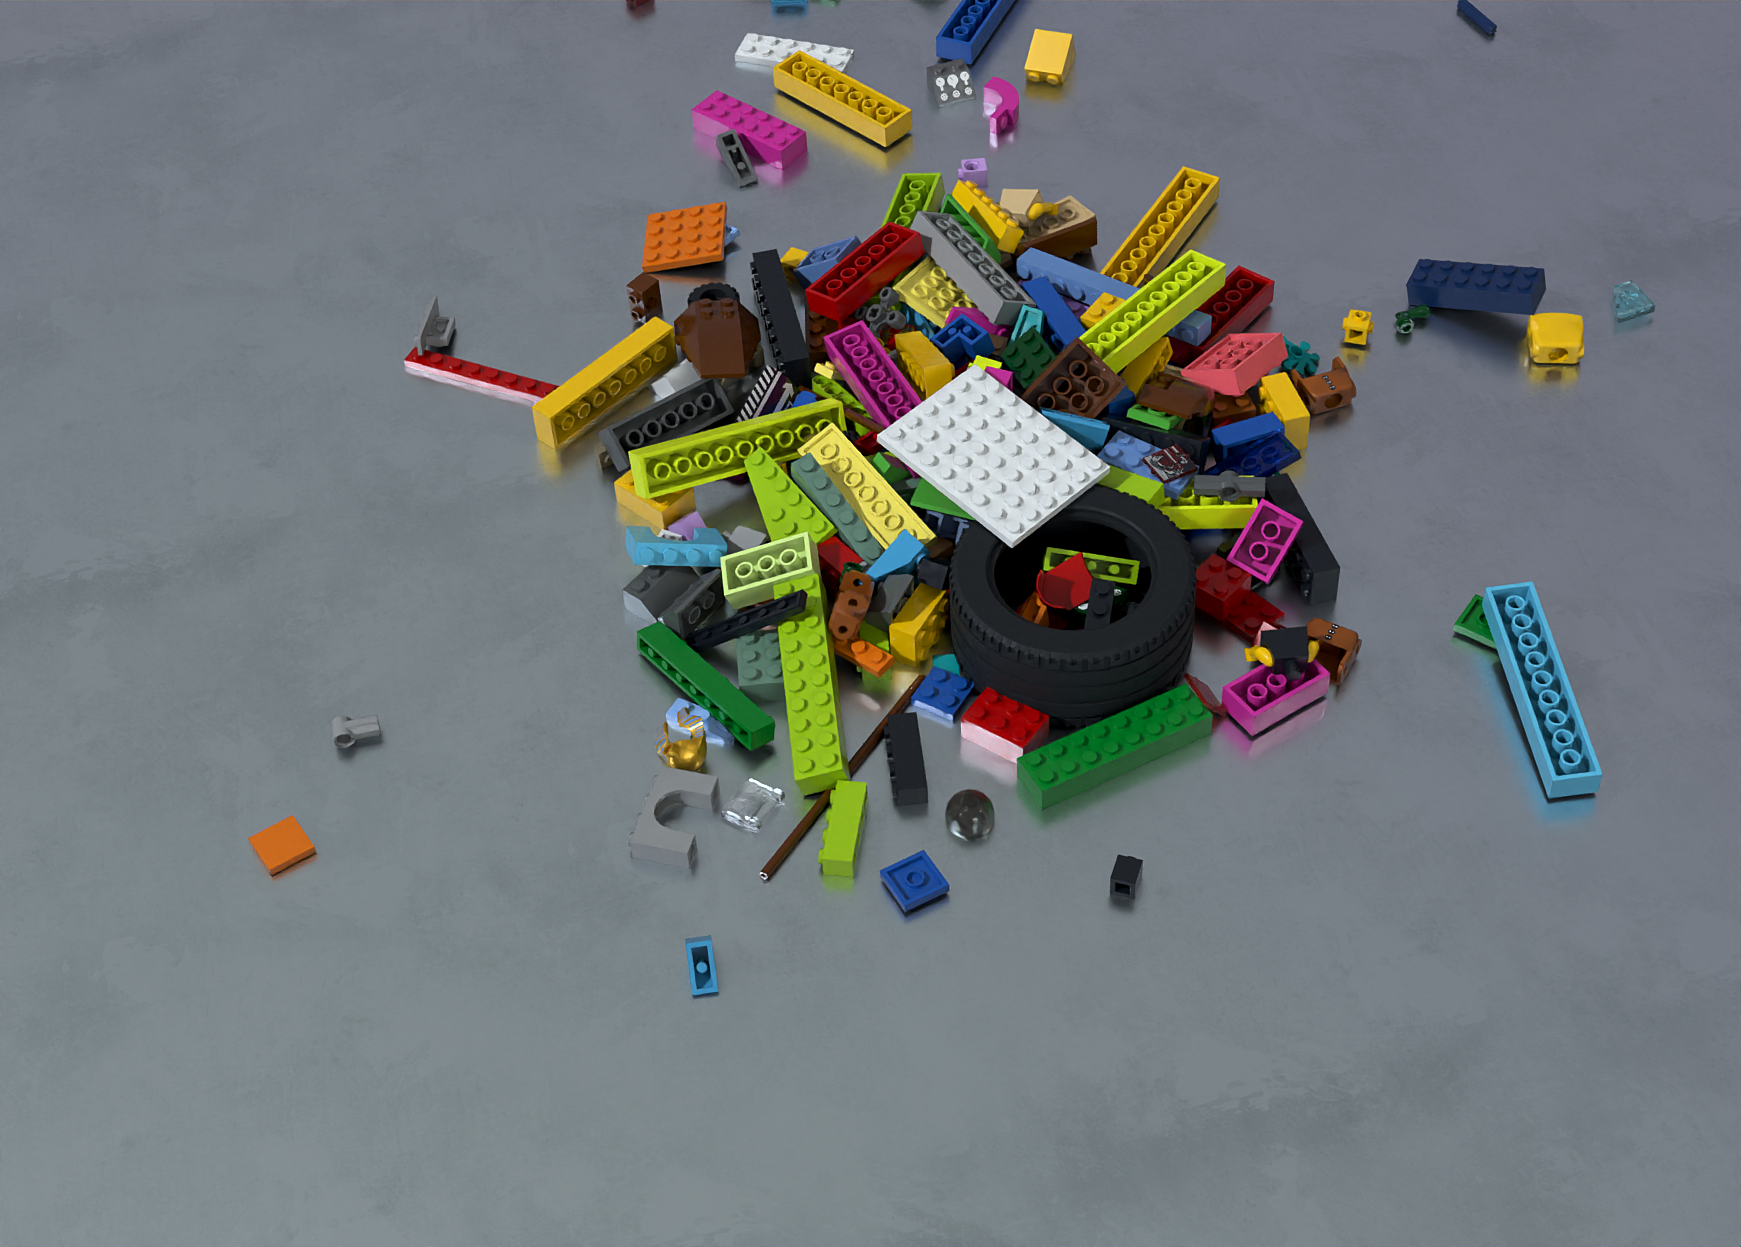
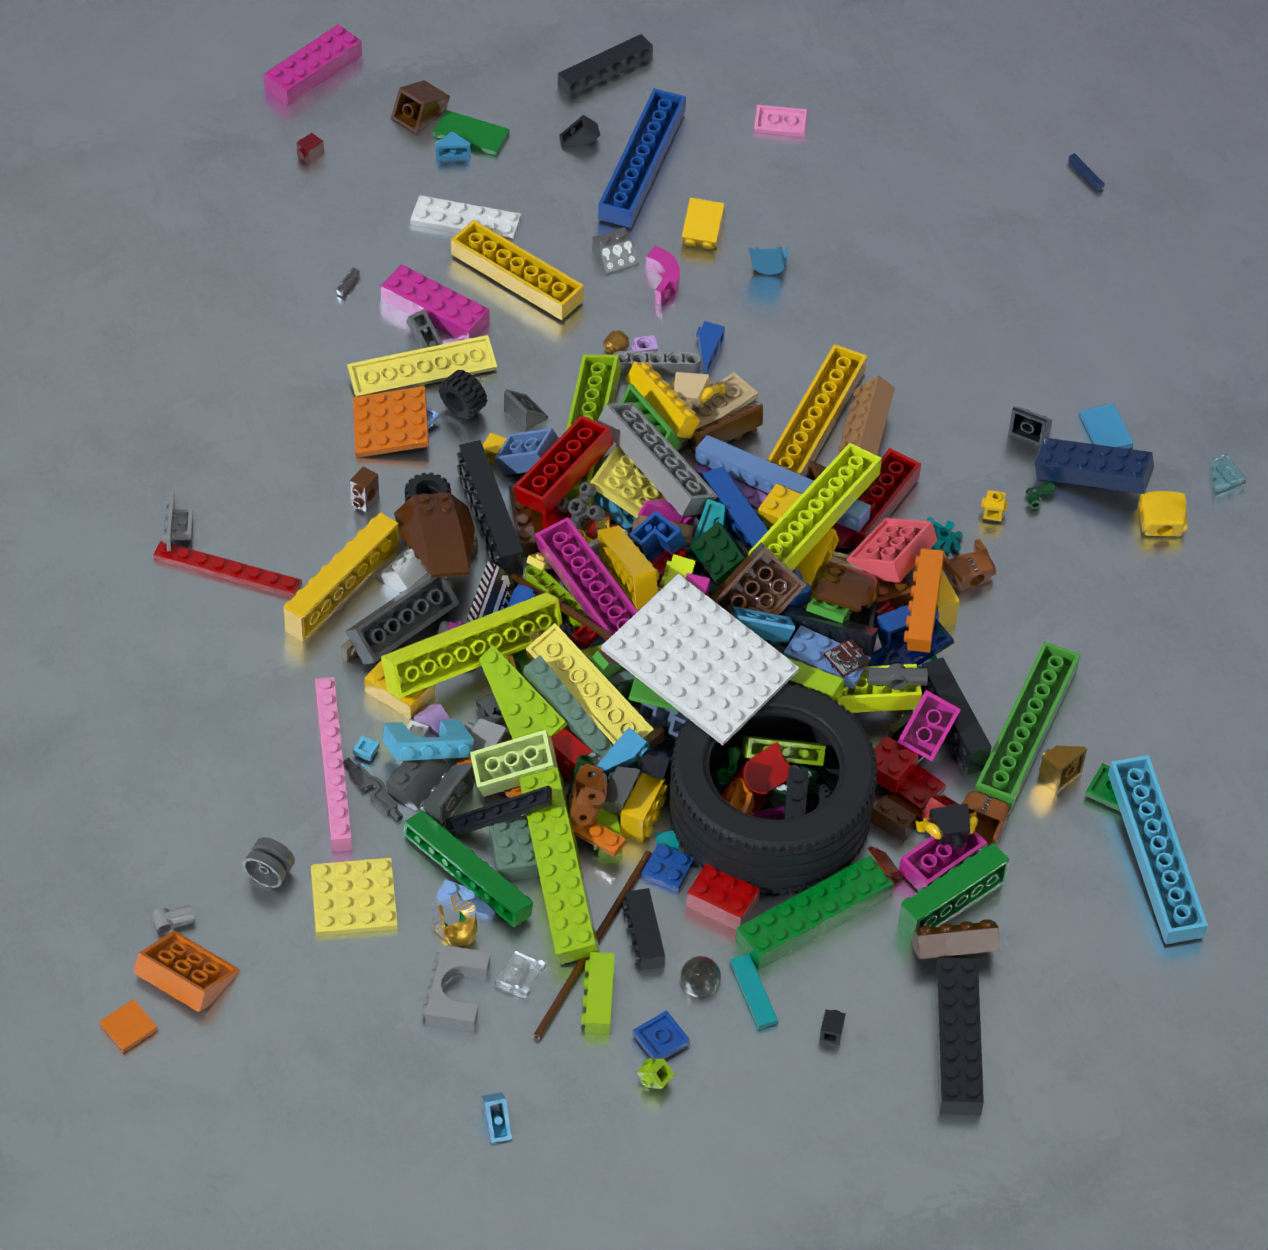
camera: 10 degrees left, 5 degrees up
none -> orange slope [133,930,240,1012]
none -> dark grey wheel [243,837,295,888]
none -> light yellow plate [310,858,398,937]
none -> bright pink brick [315,677,352,853]
none -> flat silver axle [336,268,360,296]
none -> dark grey piece [343,757,403,821]
none -> light yellow plate [347,335,497,397]
none -> medium azure plate [353,736,380,761]
none -> black tyre [439,370,488,420]
none -> dark grey piece [476,693,507,728]
none -> dark grey slope [504,389,548,431]
none -> pearl gold head [603,330,629,355]
none -> light grey beam [613,351,701,376]
none -> lime brick [637,1058,675,1089]
none -> blue slope [696,321,725,374]
none -> green piece [715,746,742,784]
none -> teal tile [730,954,778,1030]
none -> dark azure piece [748,246,789,275]
none -> medium nougat brick [837,376,895,456]
none -> reddish brown slope [871,794,923,842]
none -> green brick [898,843,1010,940]
none -> orange brick [904,548,944,653]
none -> slope [911,919,1000,959]
none -> black brick [935,957,984,1115]
none -> bright green brick [975,641,1080,810]
none -> black slope [1008,407,1052,446]
none -> pearl gold slope [1038,745,1087,793]
none -> dark azure tile [1079,403,1134,449]

